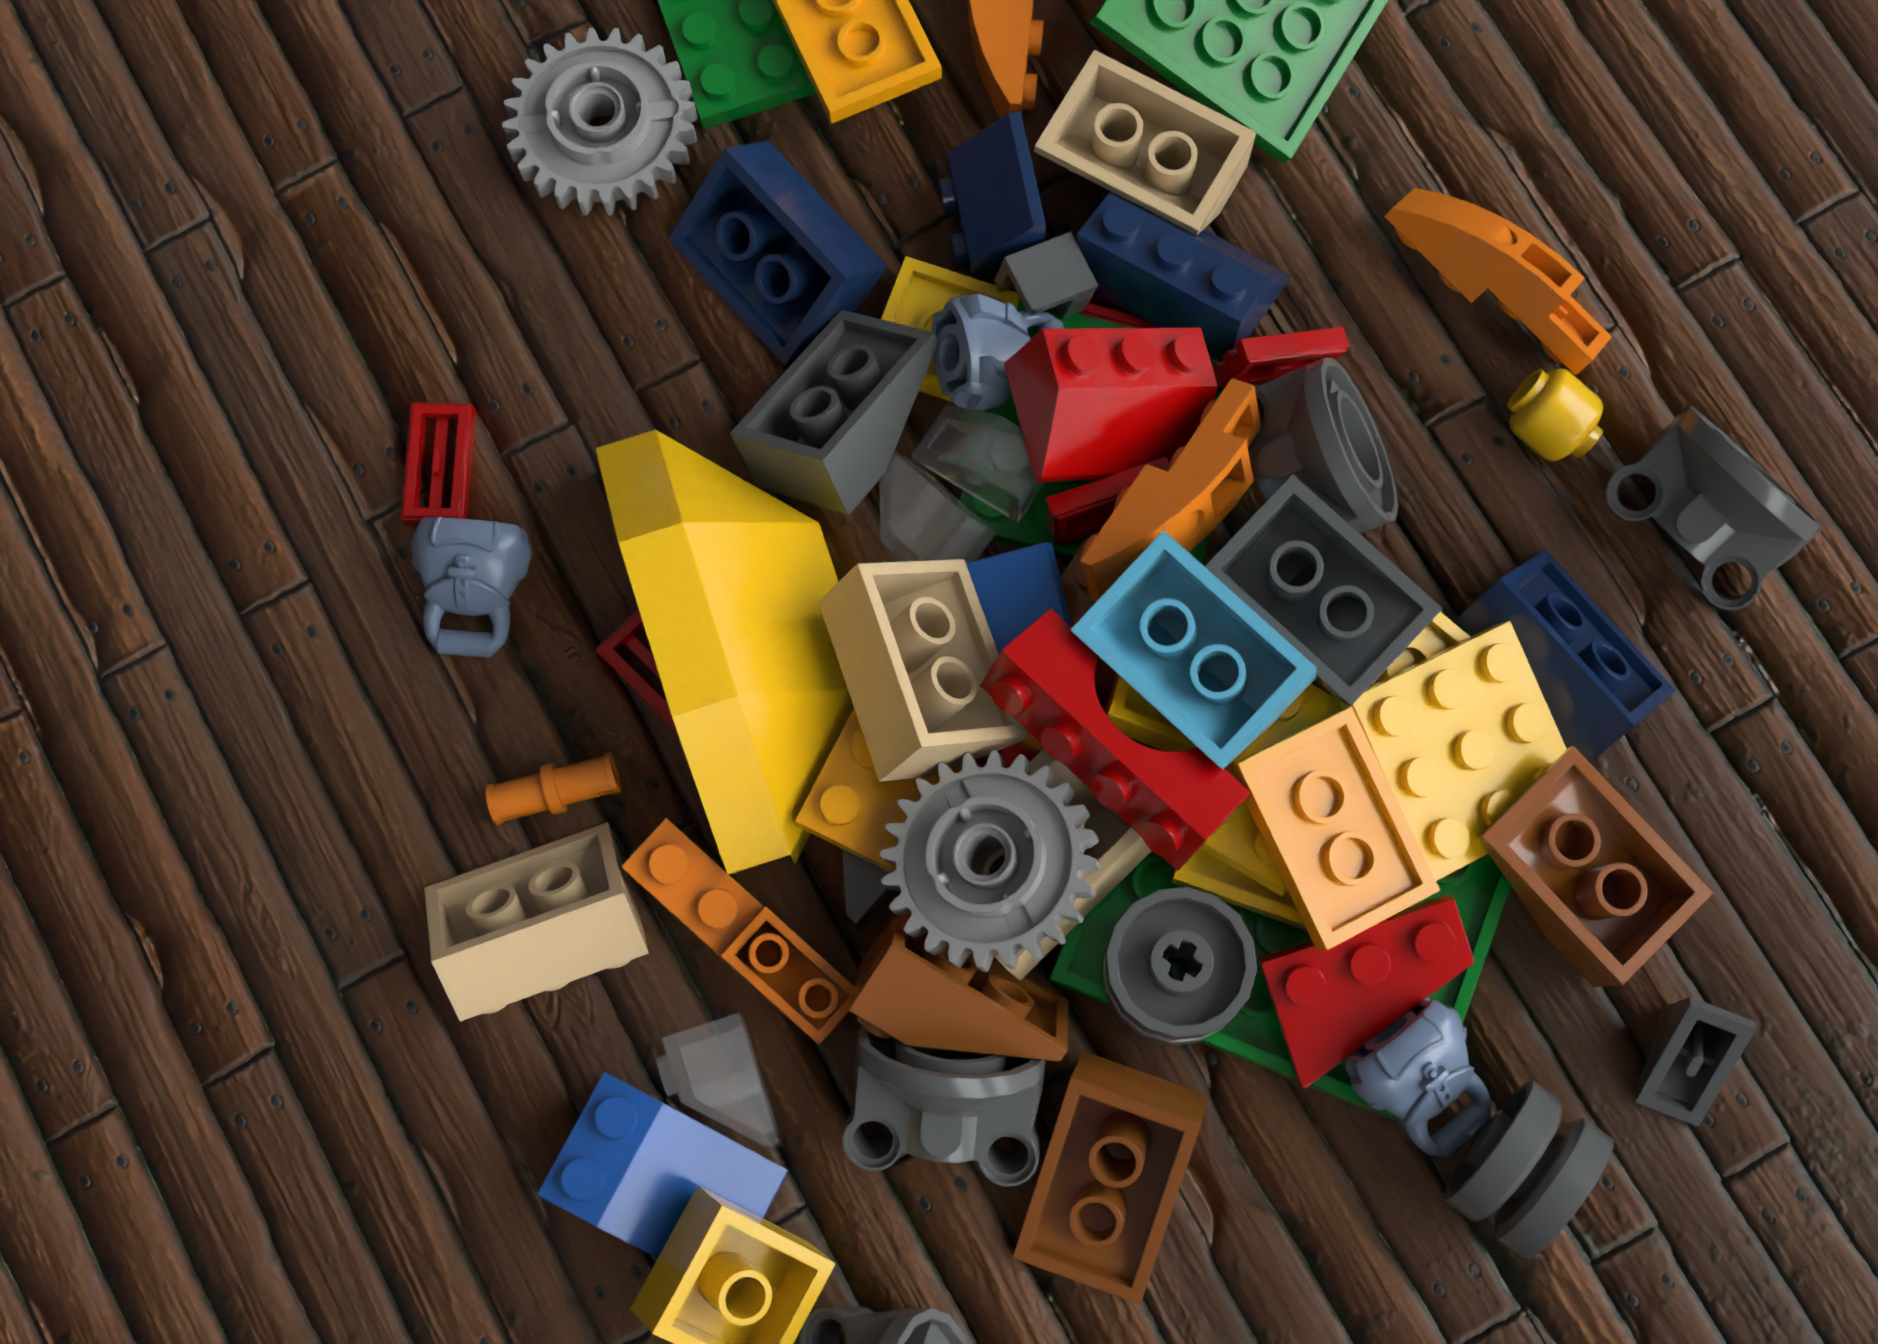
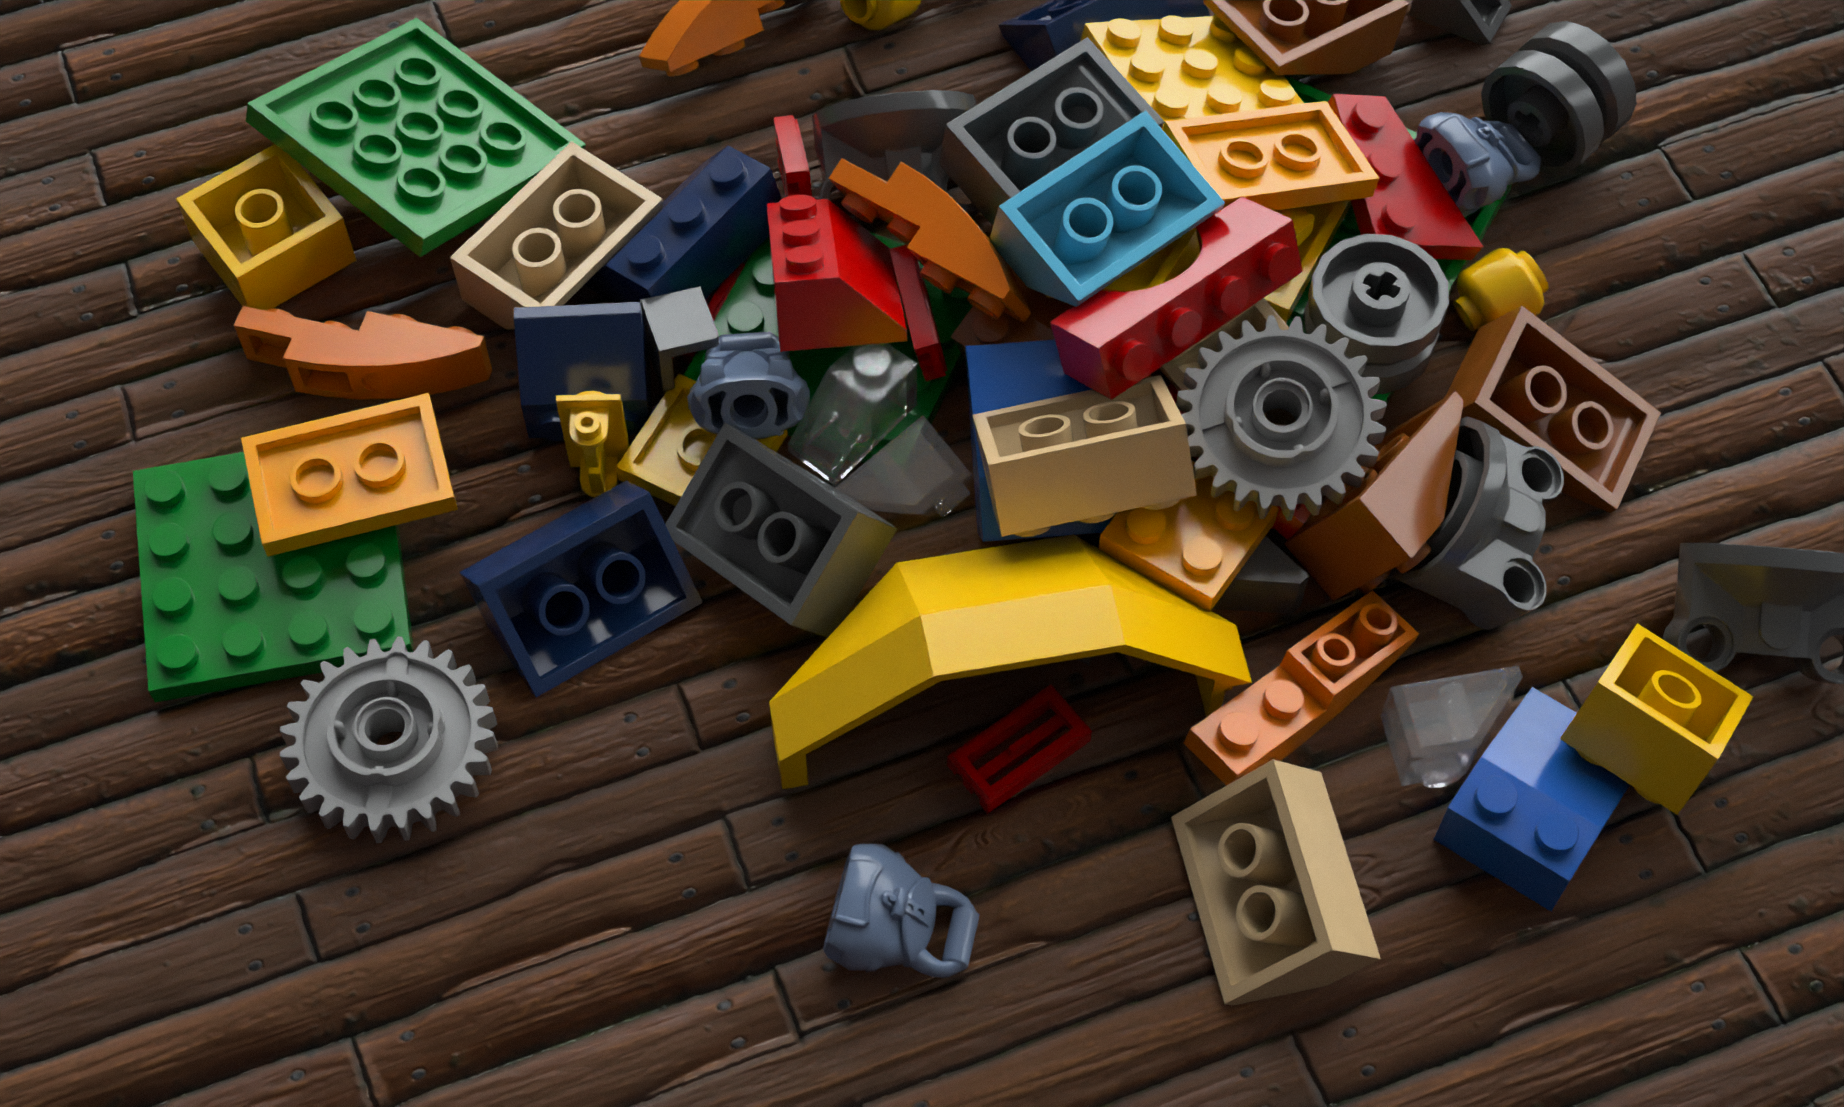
camera: 85 degrees left, 15 degrees down
red tile [400,402,476,527] -> none
orange pin [485,752,622,825] -> none
none -> yellow hinge [556,391,630,498]
none -> yellow head [1453,248,1549,331]

